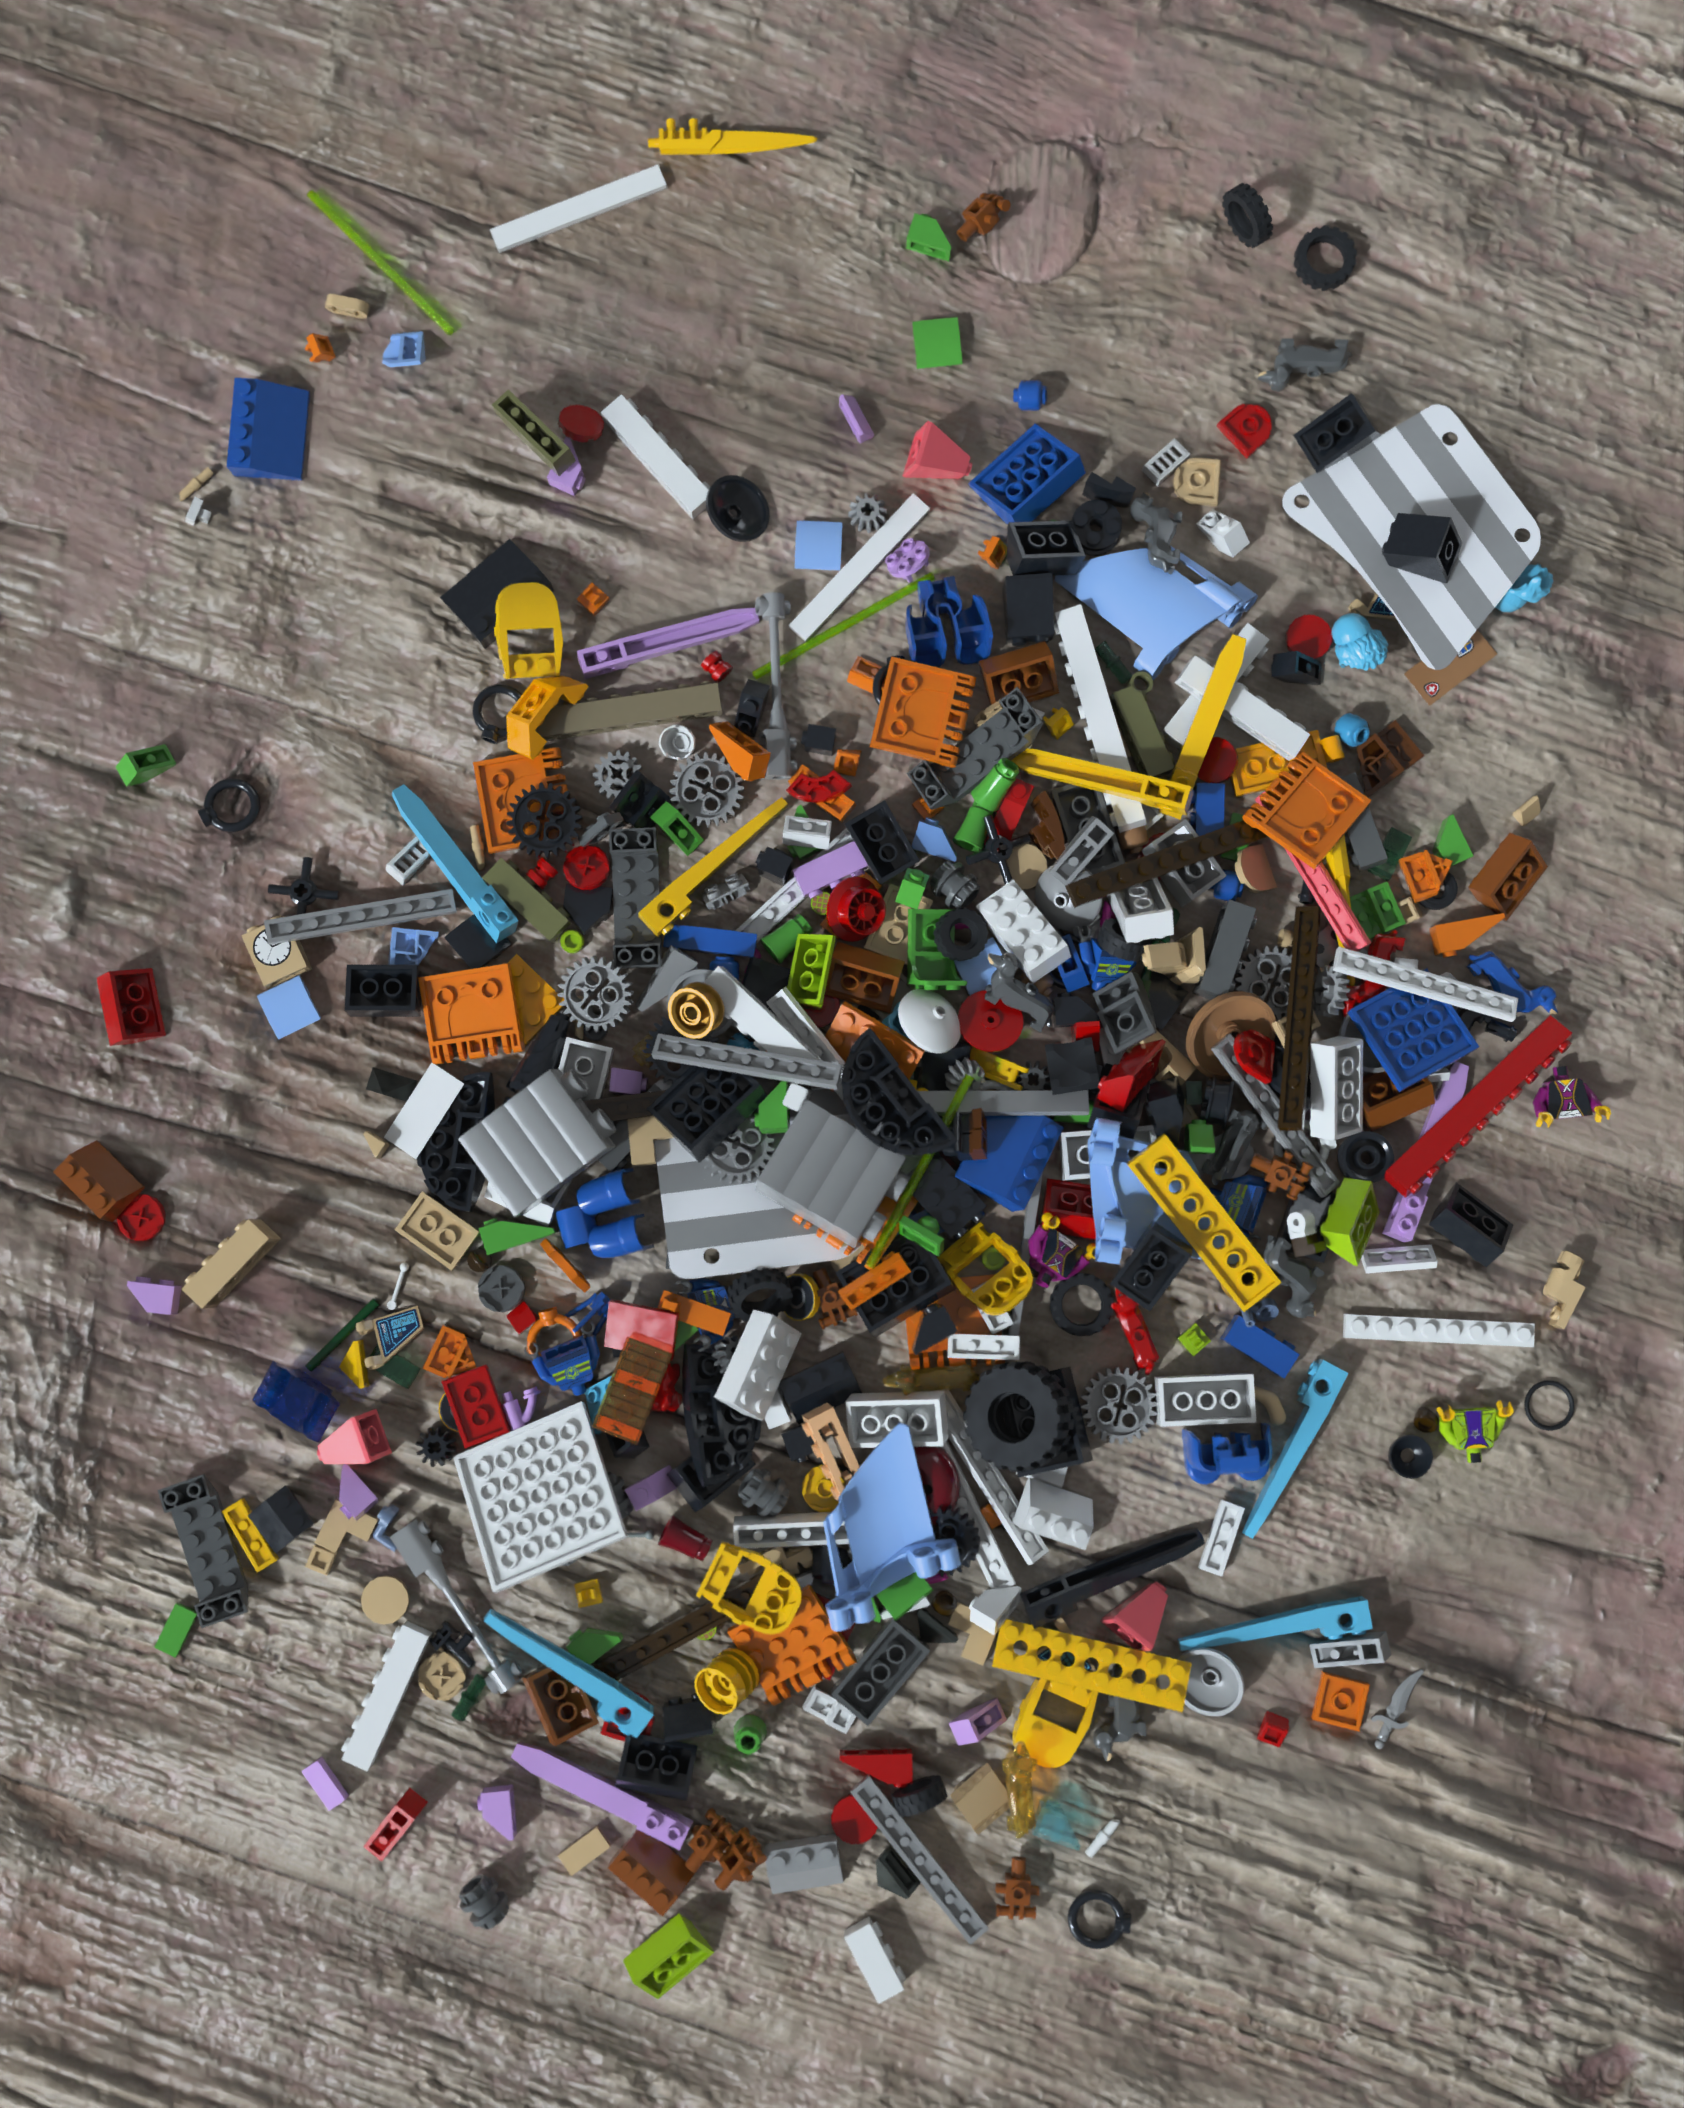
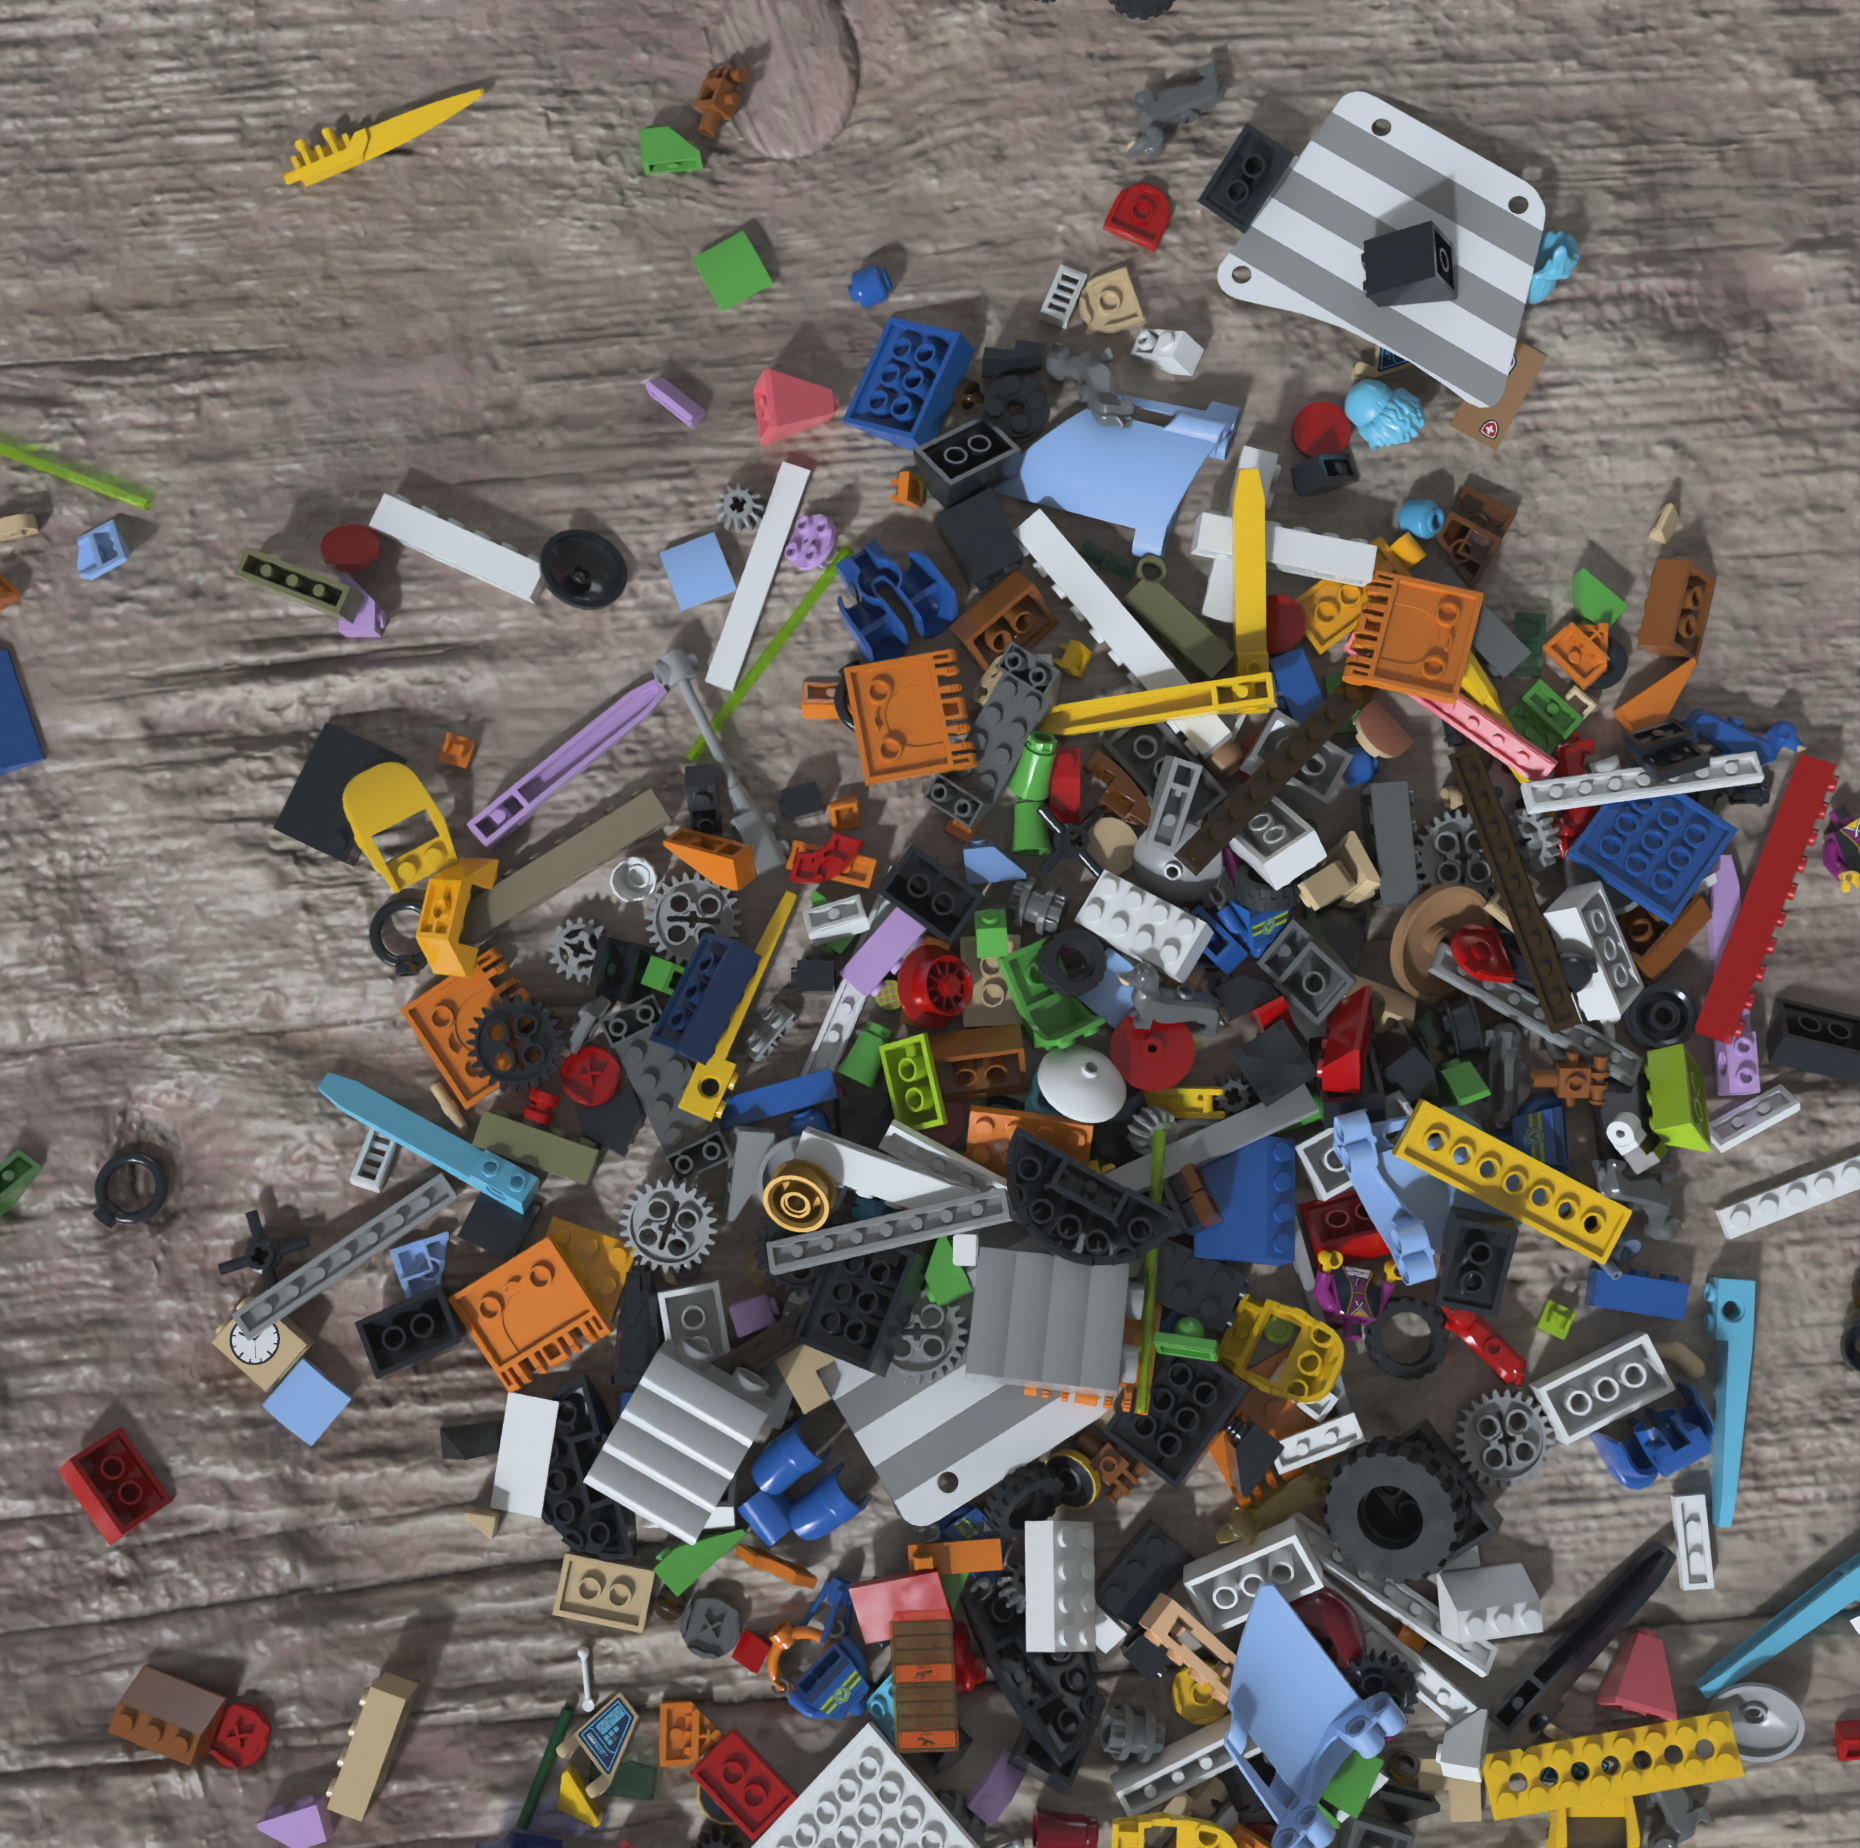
camera: 25 degrees left, 0 degrees up
white tile [490,165,667,253] -> none
lavender plant [501,1386,541,1431] -> none
lime tile [560,930,584,954] -> none
red wheel [701,650,733,683] -> none
orange hinge [838,1251,911,1310] -> none
none -> dark blue slope [649,932,762,1066]
none -> dark brown tile [953,378,985,410]
none -> black brick [1558,951,1599,993]
none -> black slope [1623,718,1711,783]

